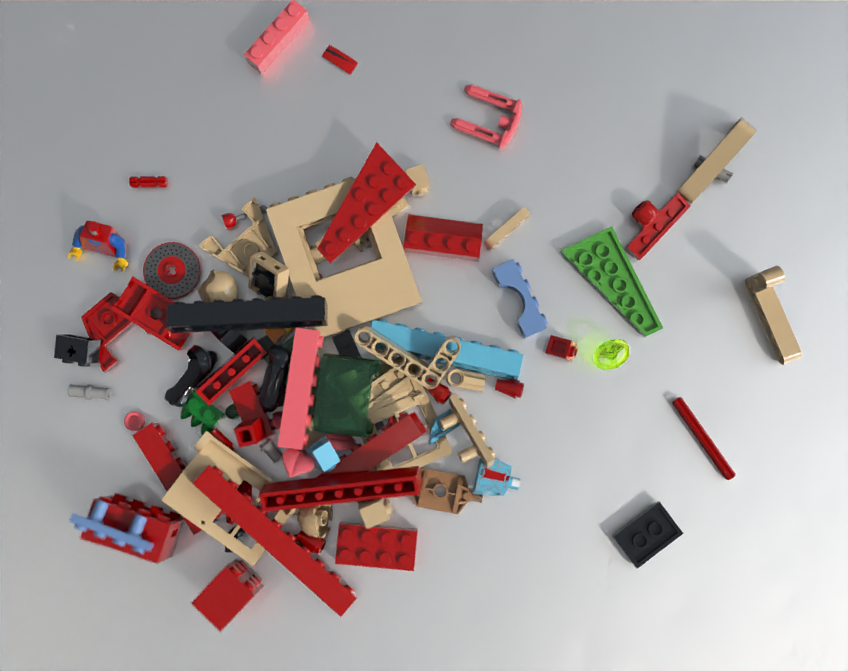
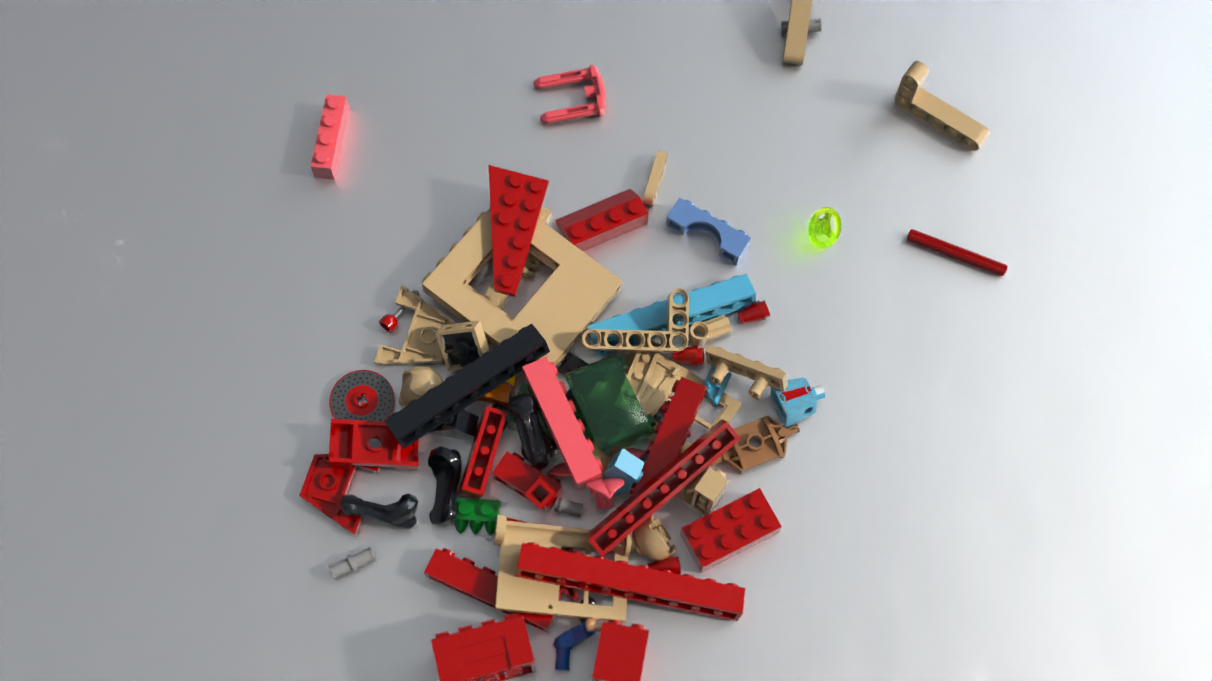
camera: 30 degrees left, 15 degrees down
black brick [54,334,101,367] -> none
torso [68,220,128,272] -> none
medium blue plate [69,500,154,554] -> none
coral tile [124,412,145,431] -> none
red axle [129,176,168,188] -> none
clear green hinge [225,403,240,419] -> none
red sticker [322,45,358,75] -> none
tan brick [405,164,430,196] -> none
red bracket [545,335,578,362] -> none
bright green wing [560,226,663,337] -> none
black plate [612,501,684,569] -> none
red plate [625,193,691,260] -> none
none -> black hair [341,494,418,529]
none -> blue arm [553,617,602,670]

